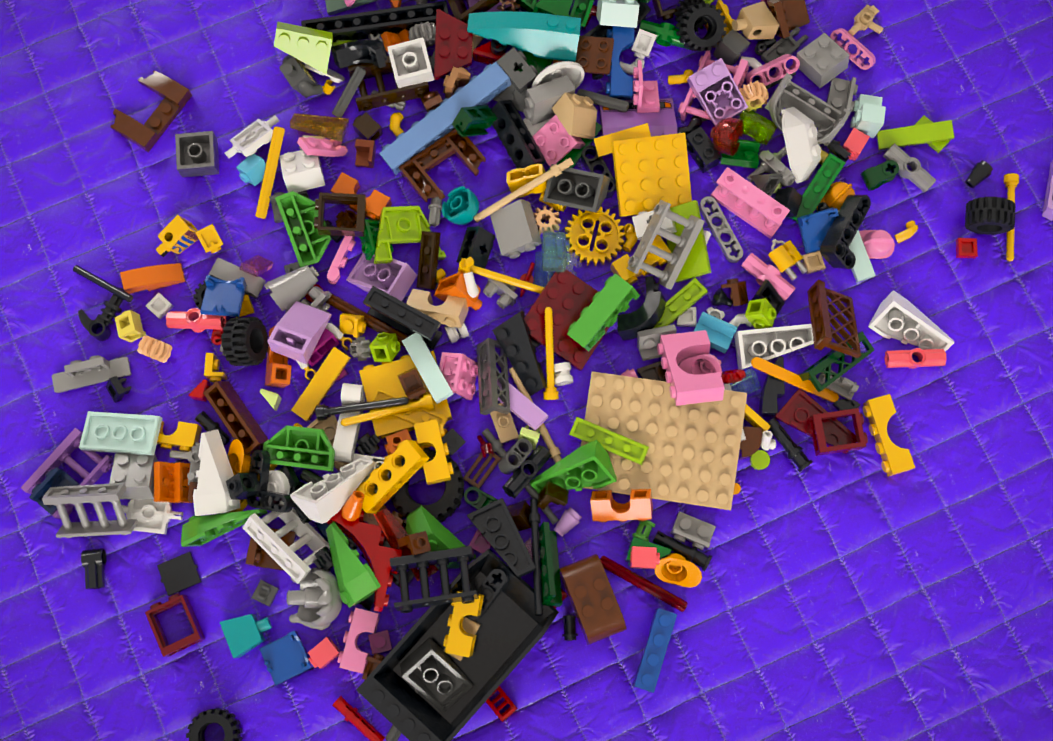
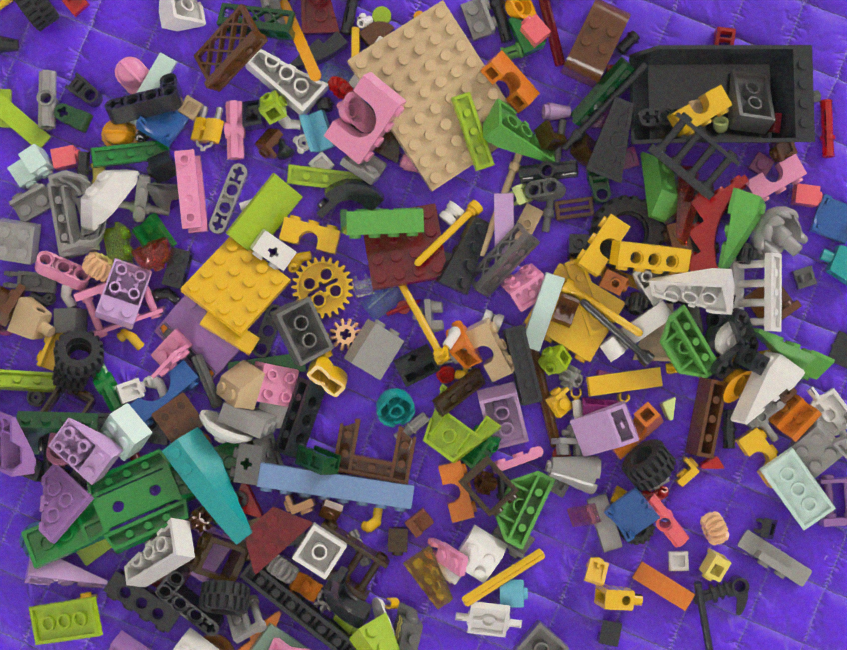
camera: 130 degrees left, 10 degrees up
dark grey axle [332,66,366,118] -> none
orange cone [341,491,365,521] -> none
reddish brown bracket [397,531,431,555] -> none
tan bar [474,158,574,222] -> none
dark red hand [477,435,494,458] -> none
clear light blue brick [542,231,570,272] -> none
light grey fence [627,200,705,290] -> none
yellow arm [894,220,918,243] -> none
none -> black piece [65,72,103,107]
none -> black plate [316,97,335,112]
none -> red plate [436,366,455,384]
none -> black panel [596,620,622,647]
none -> yellowish green hinge [713,116,729,133]
none -> dark red tile [767,113,782,133]

